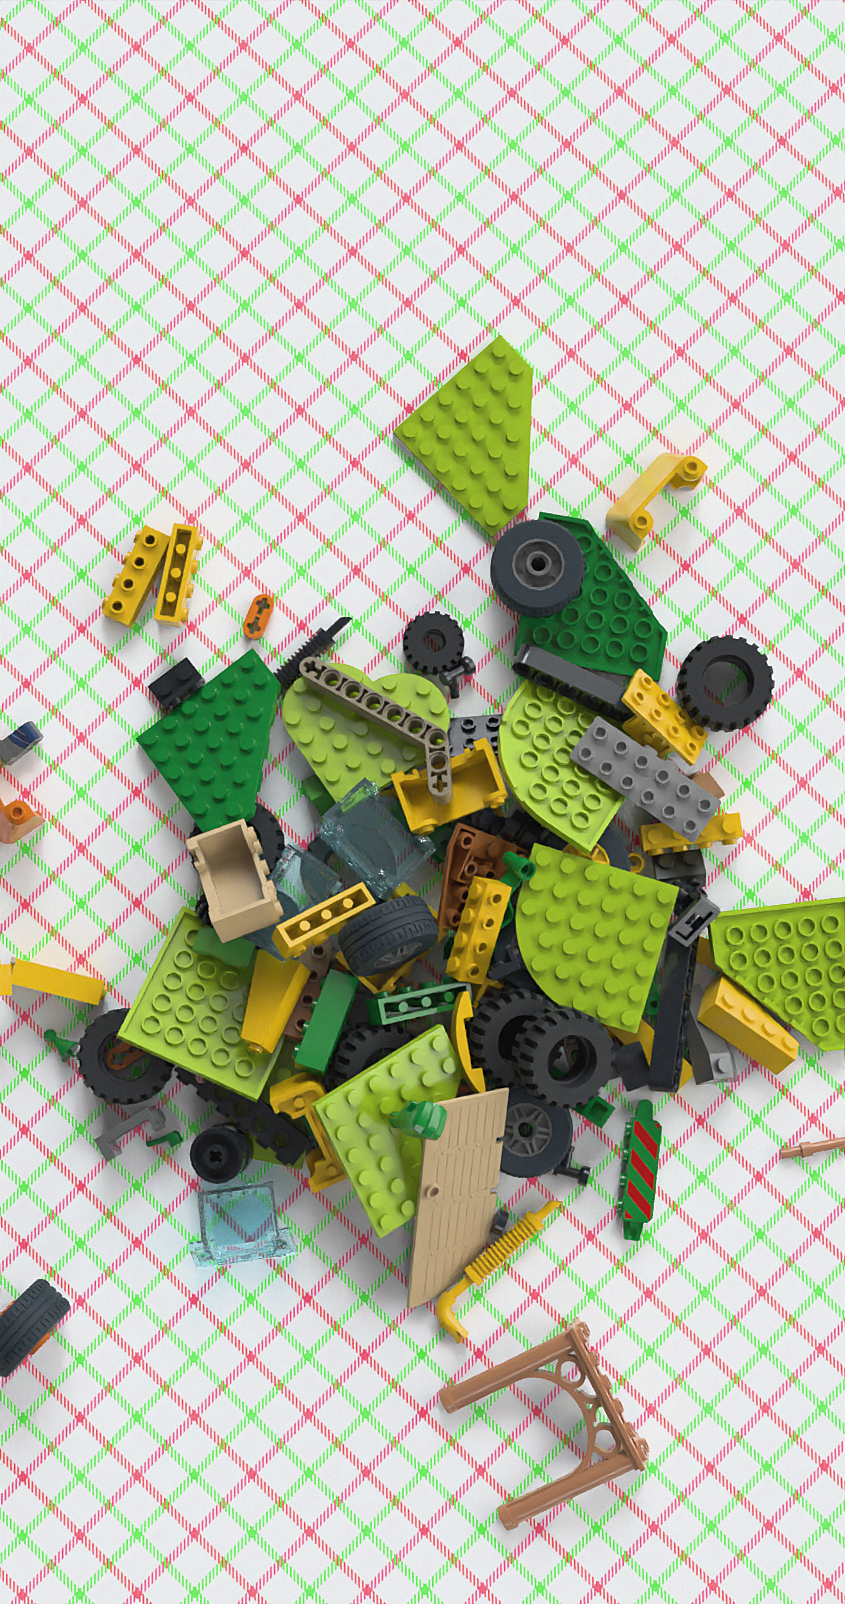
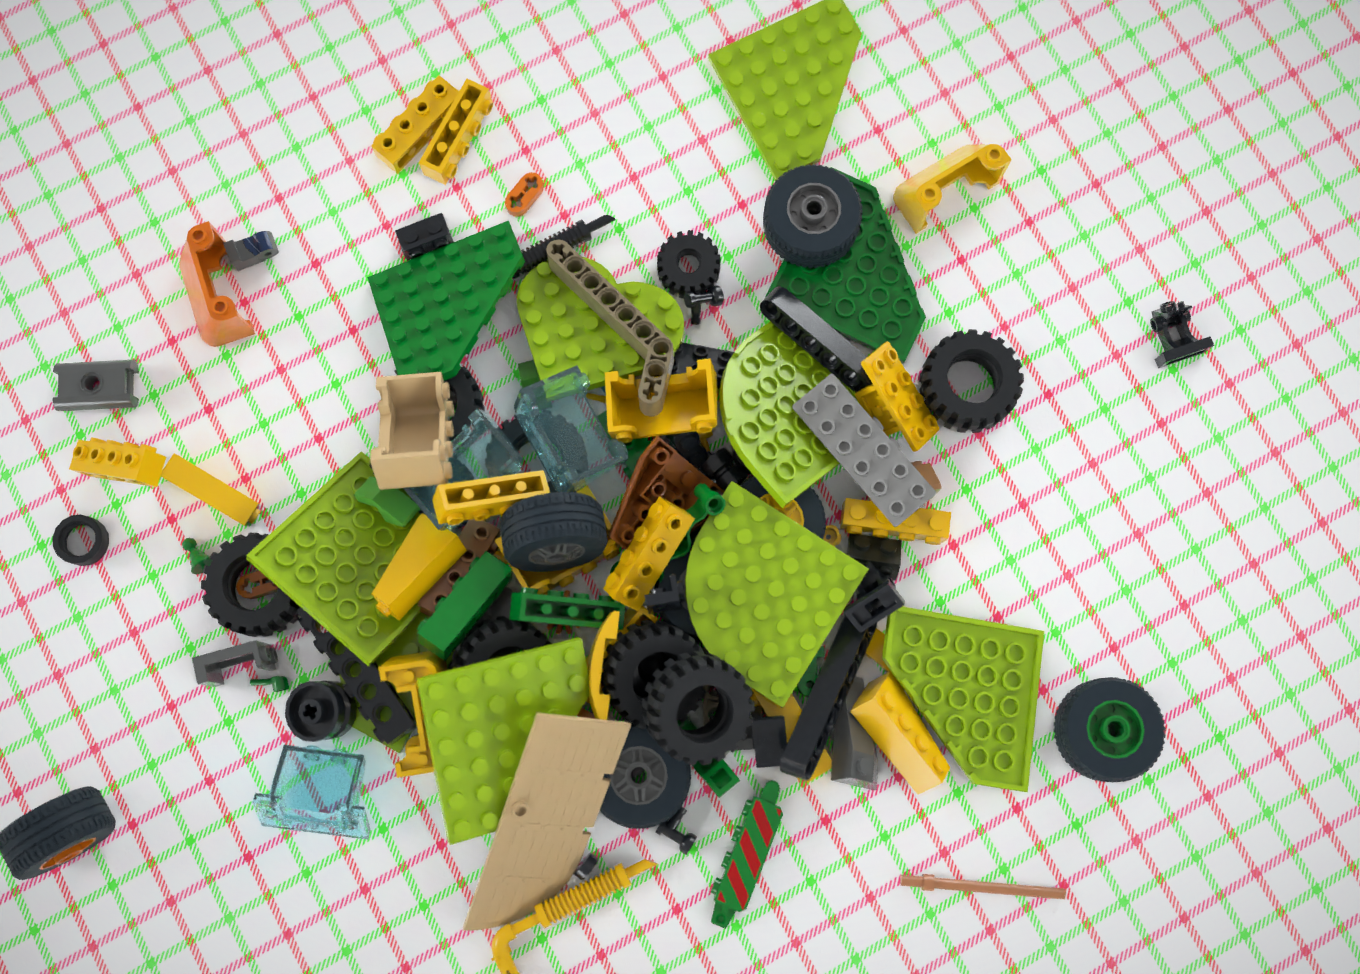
camera: 15 degrees right, 5 degrees down
green piece [389,1100,447,1141] -> none

